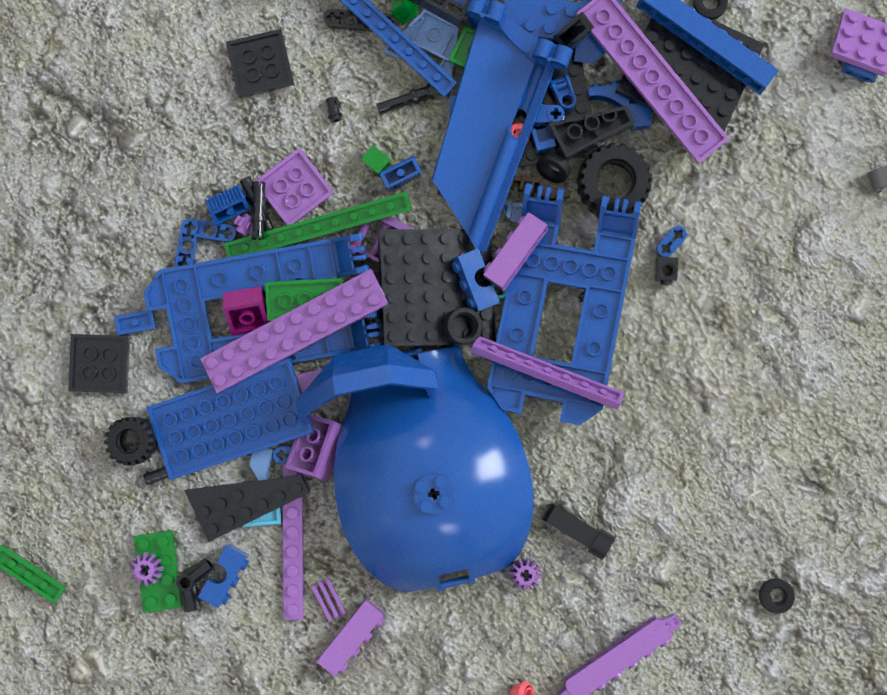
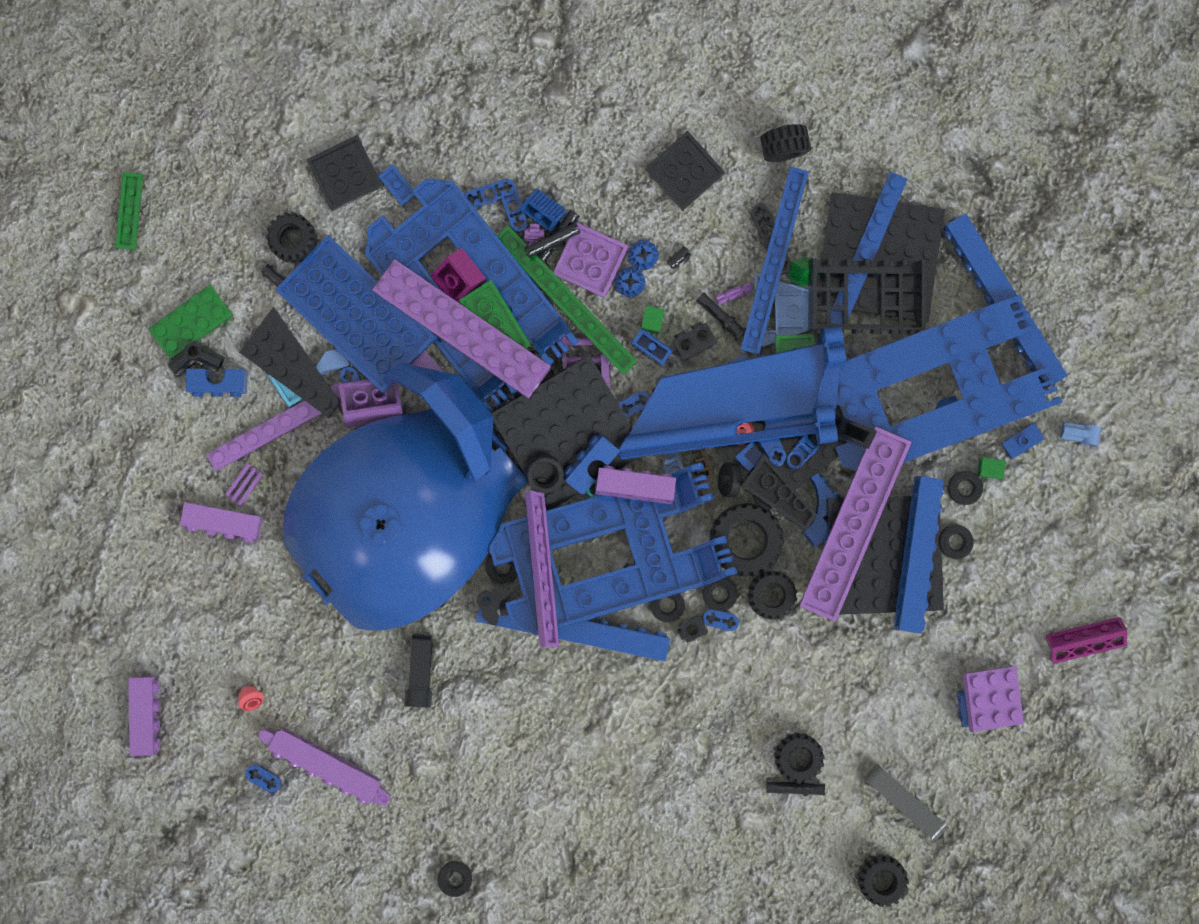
camera: 60 degrees right, 0 degrees up
medium lavender gear [129,552,164,586] -> none
medium lavender gear [509,558,542,591] -> none
none -> blue brick [476,596,670,661]
none -> black plate [477,587,510,626]
none -> black tyre [485,554,517,584]
none -> blue gear [615,267,646,298]
none -> blue beam [618,391,650,418]
none -> blue gear [628,240,659,270]
none -> black tyre [650,593,685,622]
none -> black brick [672,322,717,362]
none -> black tyre [703,578,738,612]
none -> medium lavender axle [716,283,753,305]
none -> black tyre [747,571,798,620]
none -> black pin [766,781,825,797]
none -> black tyre [774,732,825,784]

